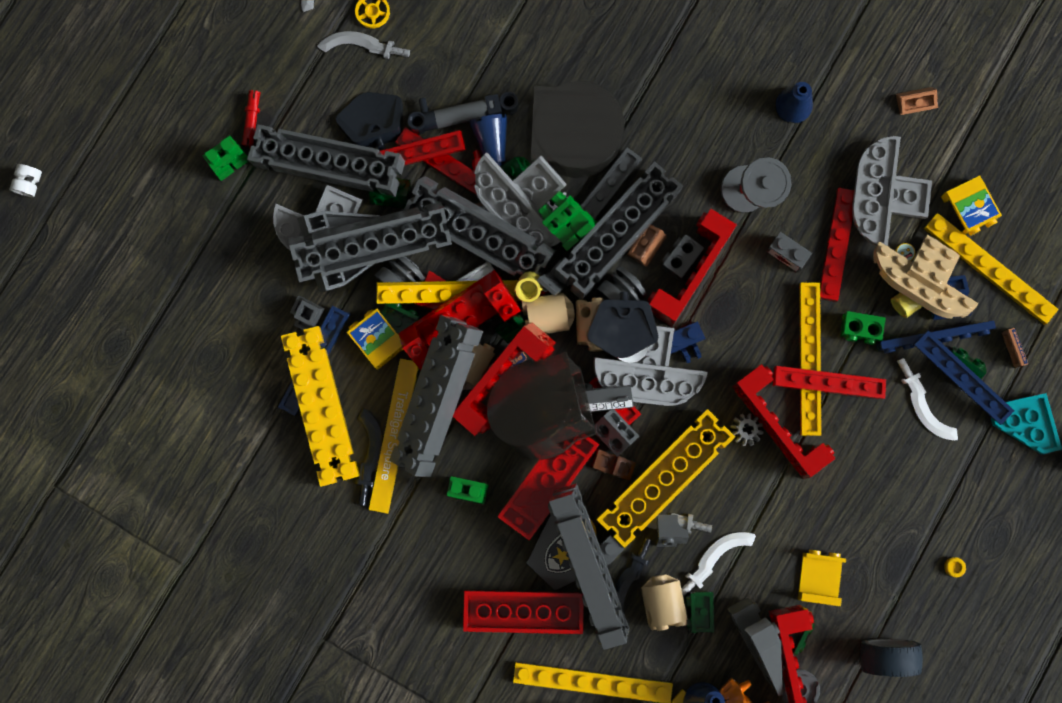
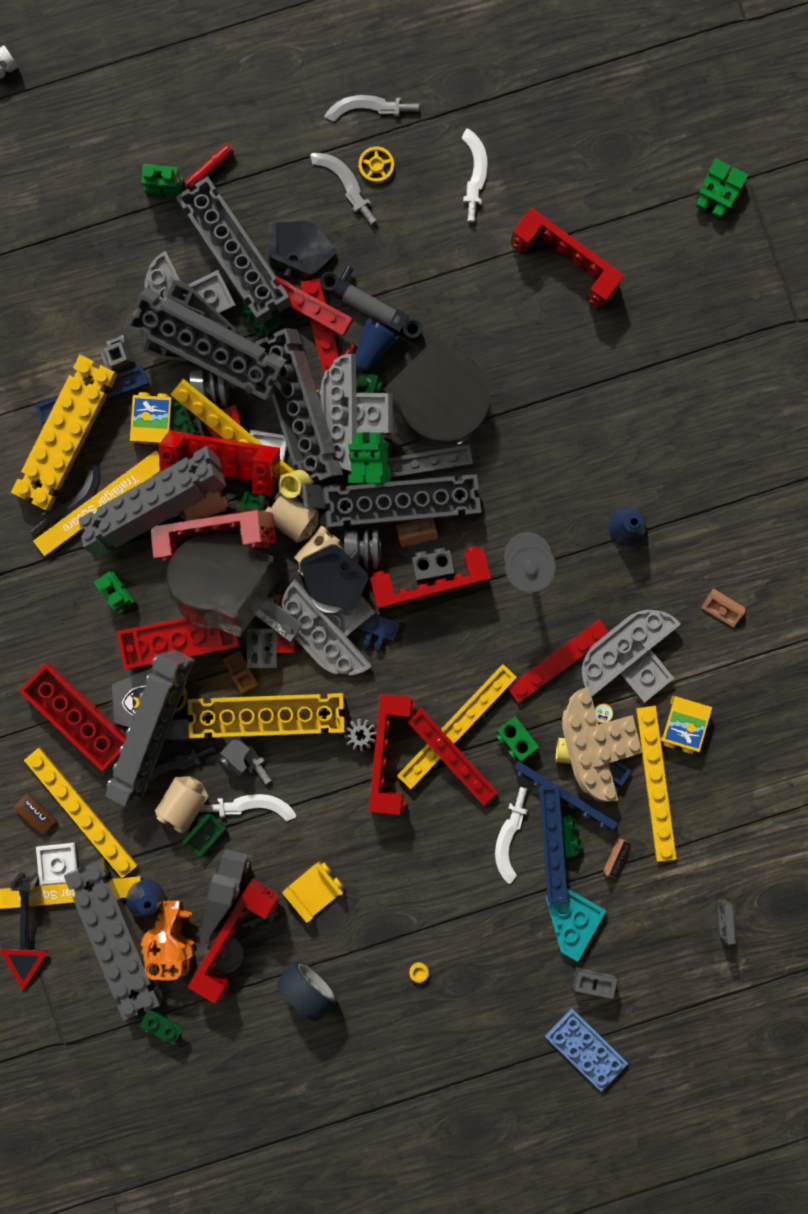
camera: 40 degrees right, 5 degrees up
dark grey brick [766,232,812,273] -> none

